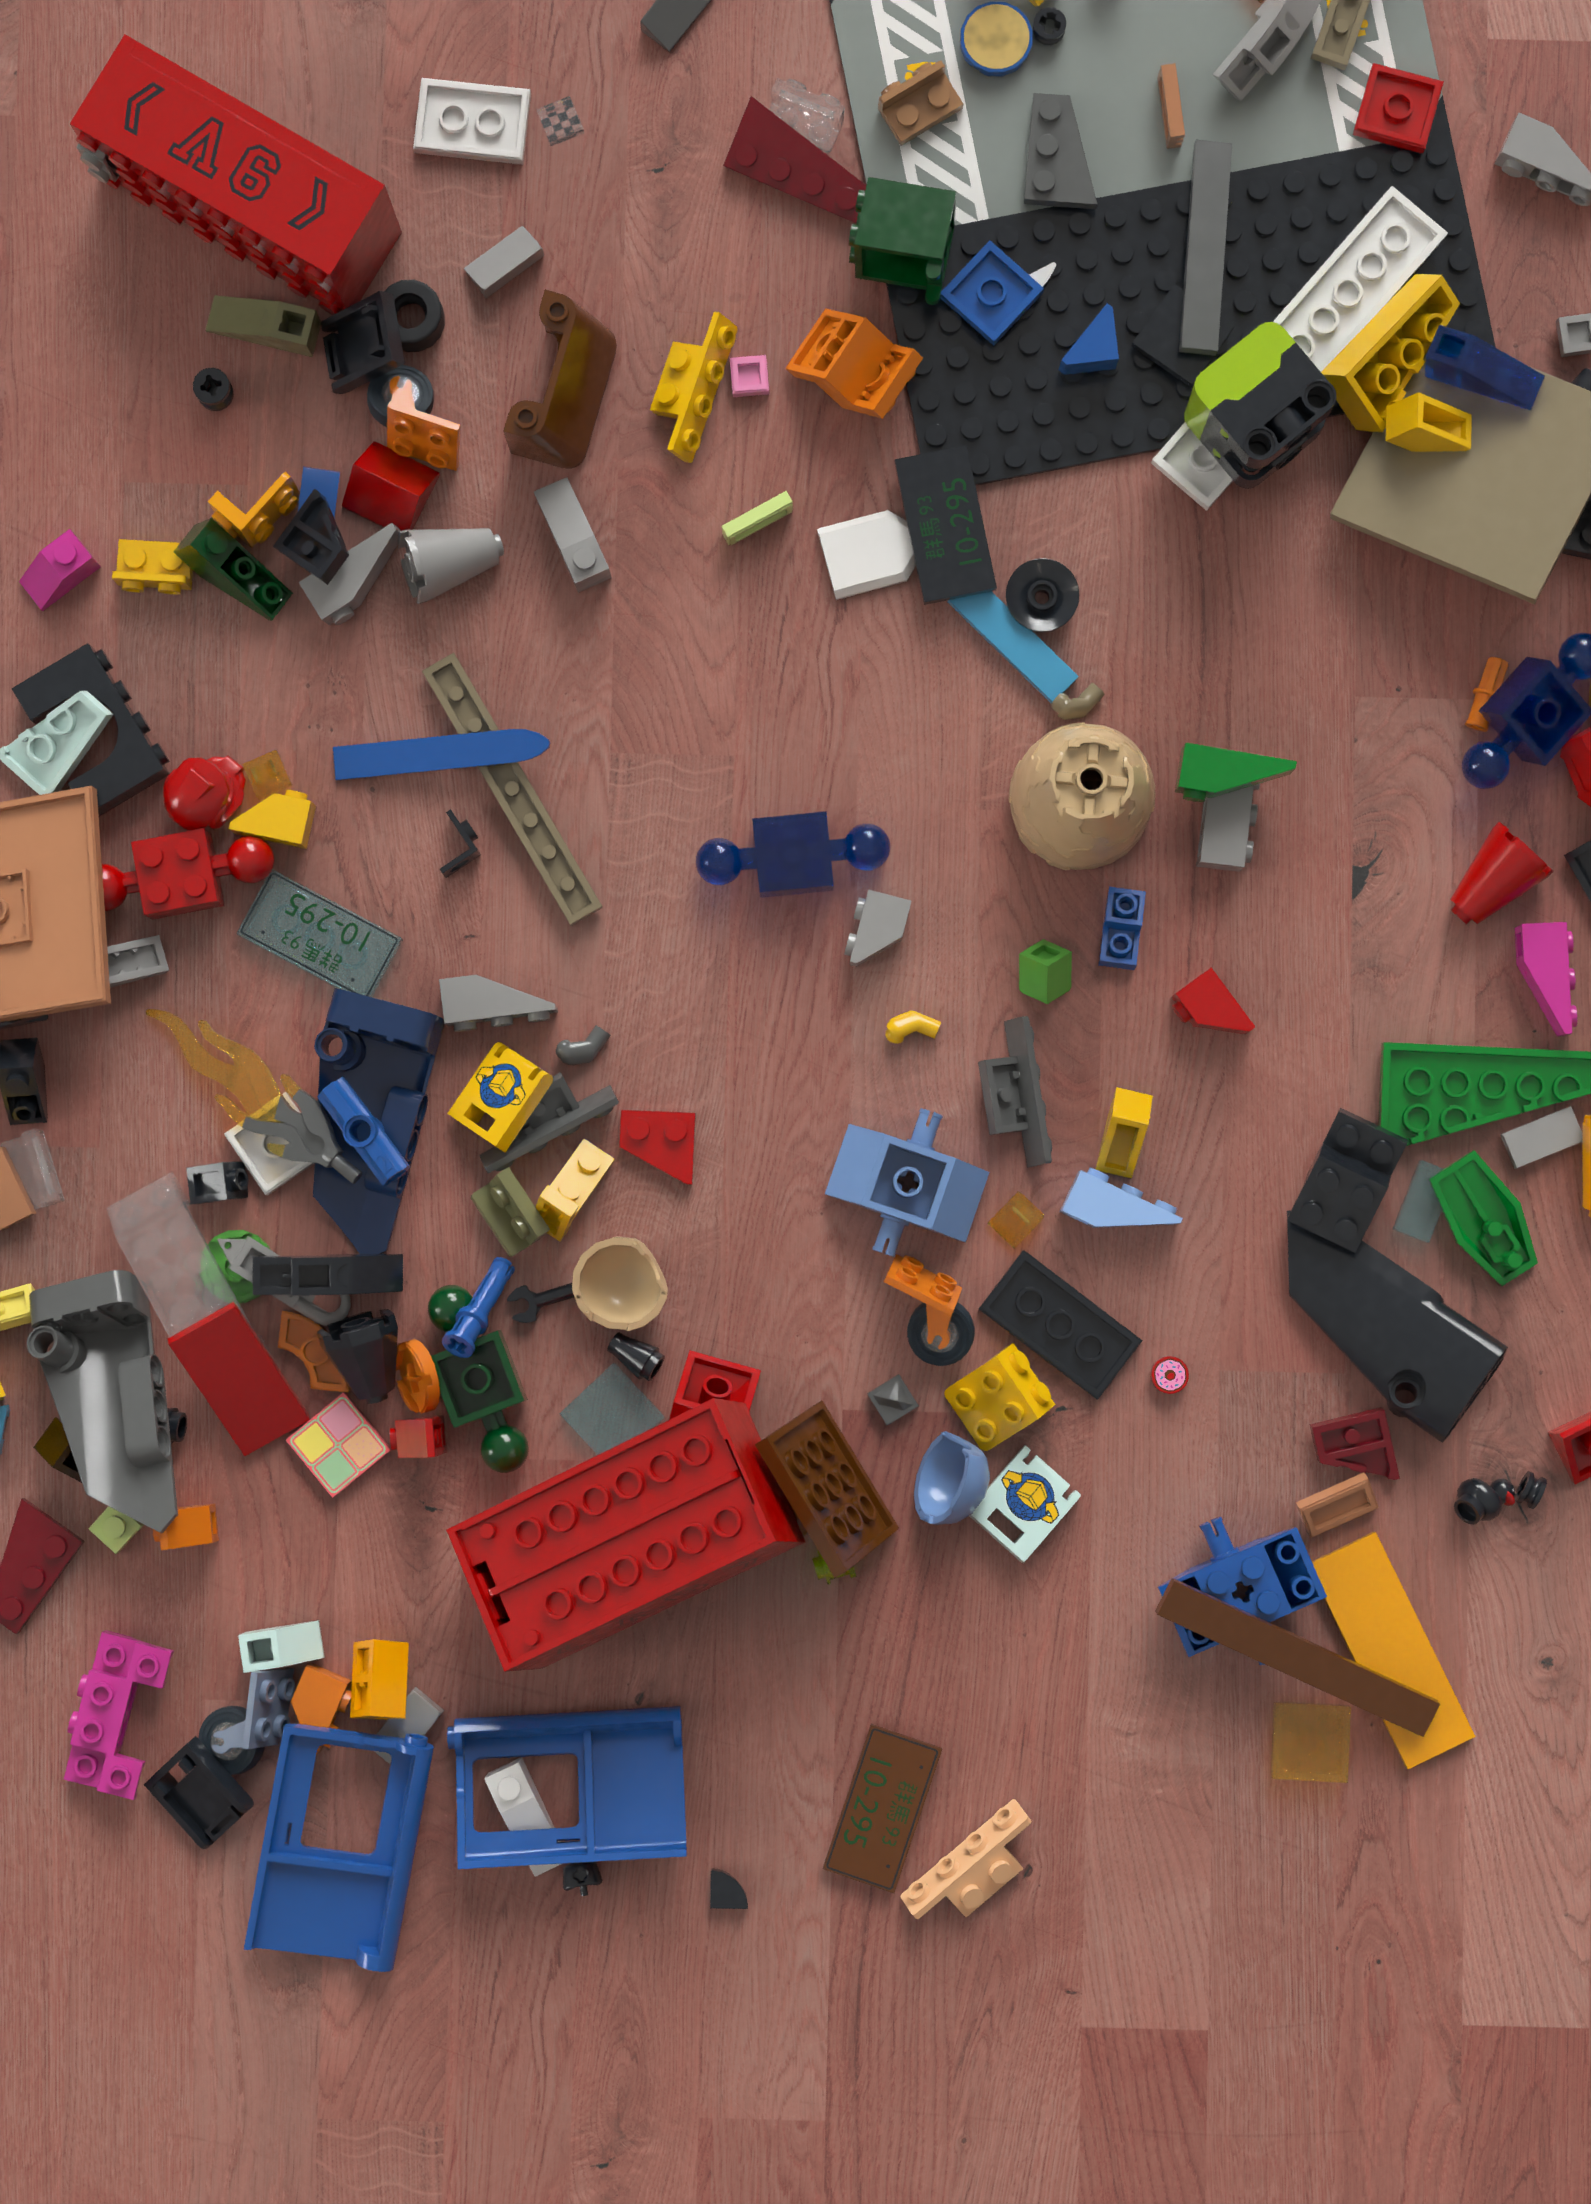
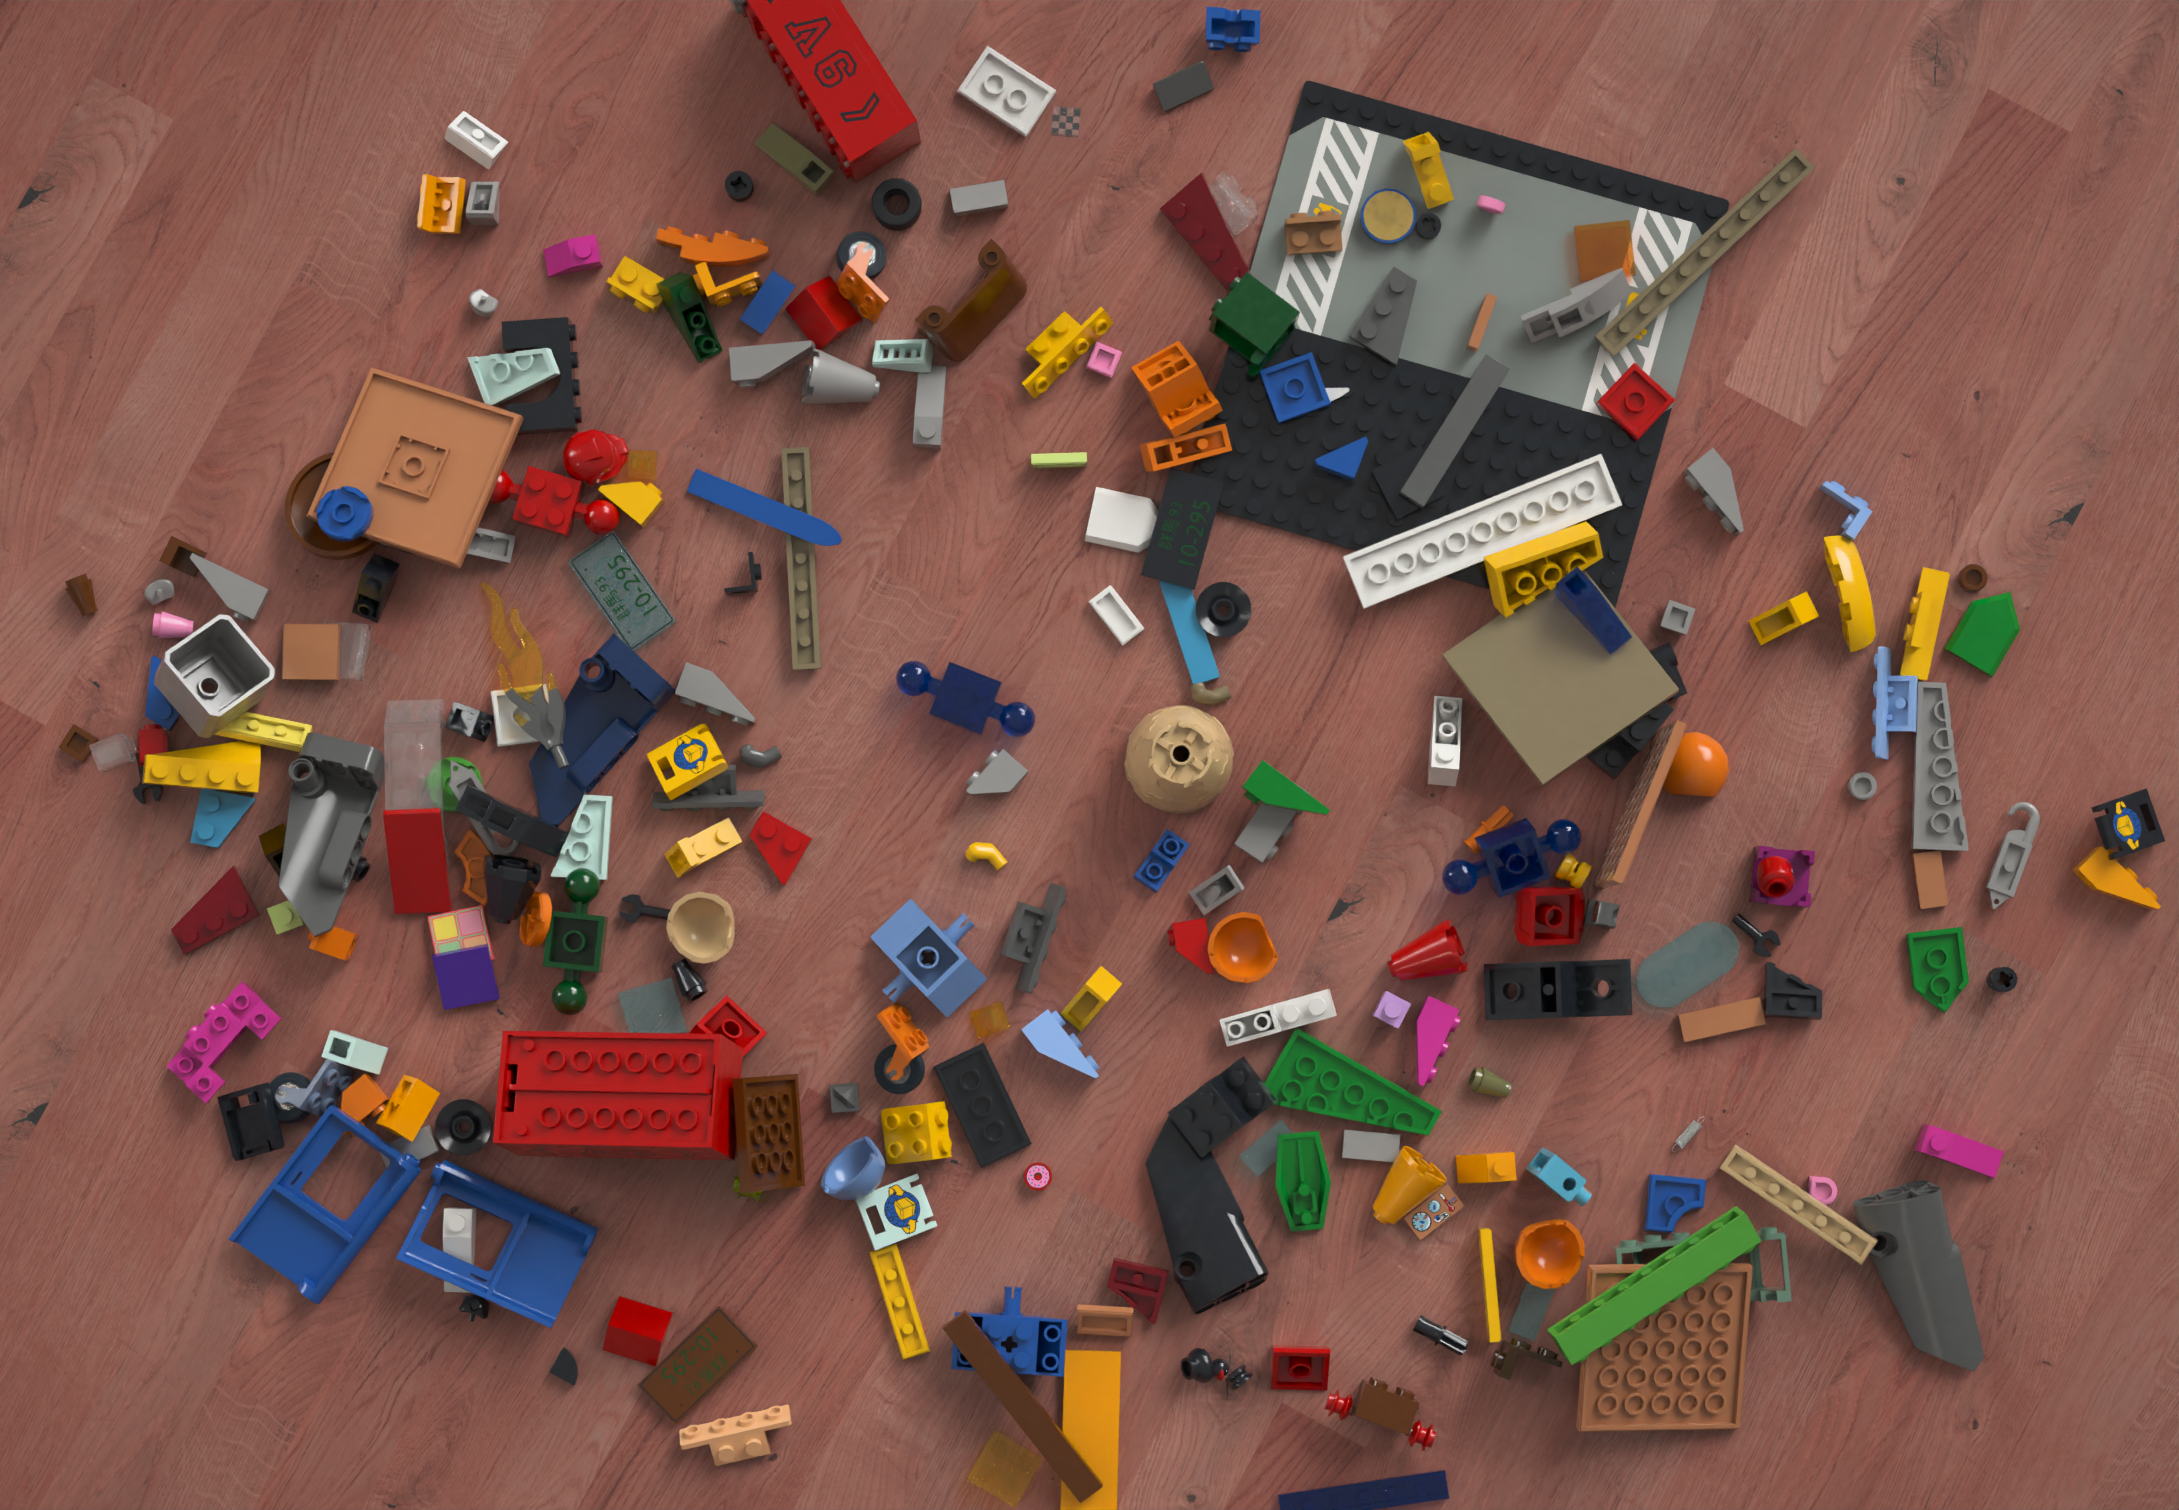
camera: 25 degrees right, 0 degrees up
black wing [273,489,349,585] -> none
blue piece [317,1077,410,1186] -> none
black container [321,291,405,394] -> none
red slope [390,1415,447,1458] -> none
blue pin [442,1257,515,1358] -> none
olive bracket [471,1167,550,1257] -> none
bright green panel [1019,939,1072,1004] -> none
black piece [1184,322,1337,489] -> none
yellow slope [1385,392,1472,452] -> none
none -> dark purple tile [432,944,500,1010]
none -> black dish [435,1099,492,1155]
none -> light aqua wing [551,795,613,880]
none -> red slope [602,1296,673,1367]
none -> orange slope [656,226,771,266]
none -> yellow tile [870,1243,930,1360]
none -> light aqua slope [872,339,933,373]
none -> white tile [1089,585,1145,646]
none -> orange slope [1139,423,1232,472]
none -> light grey slope [1189,865,1245,915]
none -> orange cylinder [1208,912,1279,984]
none -> white slope [1220,989,1337,1046]
none -> lavender brick [1372,991,1411,1029]
none -> white slope [1428,696,1462,786]

